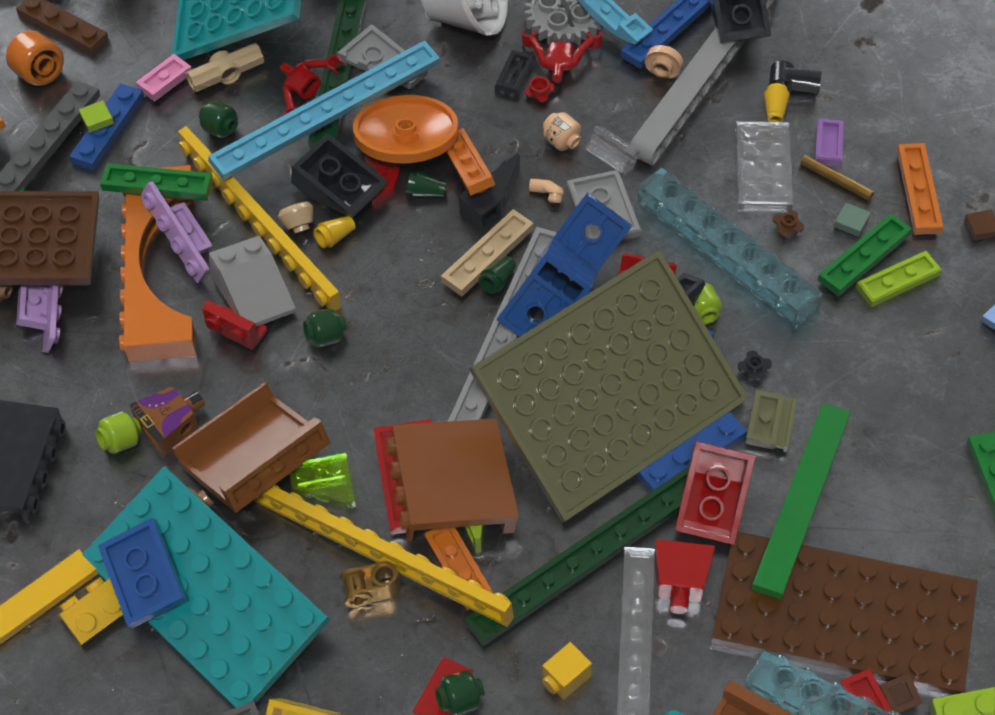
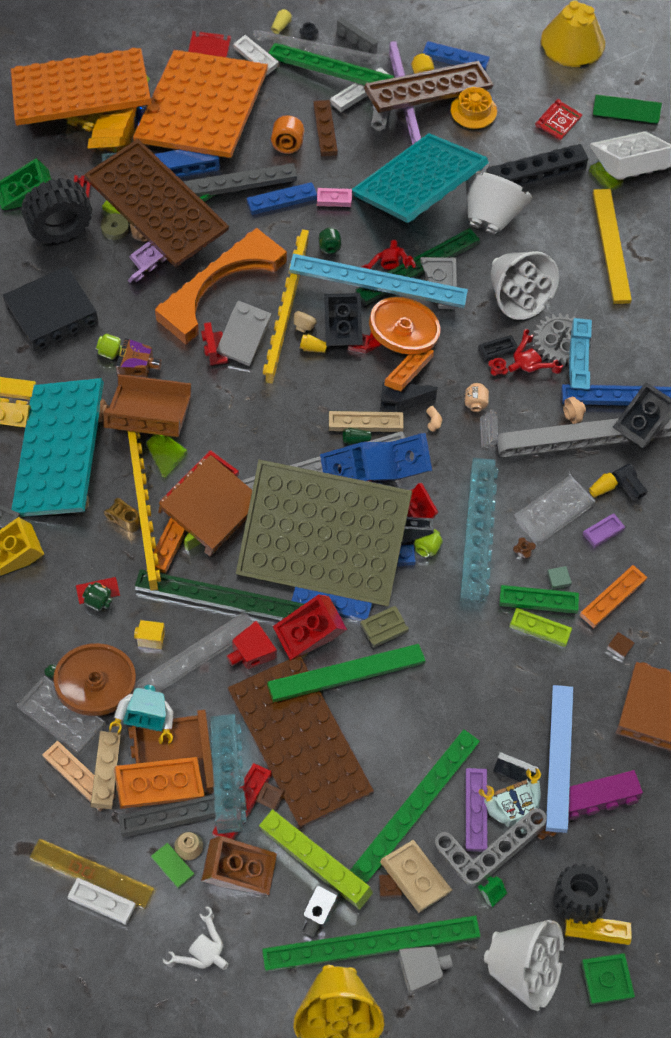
camera: 45 degrees right, 5 degrees up
lime tile [79,100,114,133] -> none
blue plate [98,518,187,629] -> none
green plate [100,163,213,201] -> none
lavender bracket [141,181,213,283] -> none
tan piece [185,43,264,92] -> none
dark green head [303,309,347,348] -> none
dark green cone [406,171,446,197] -> none
light grey tile [567,170,641,241] -> none
black plate [738,350,772,380] -> none
pearl gold bar [800,155,874,201] -> none

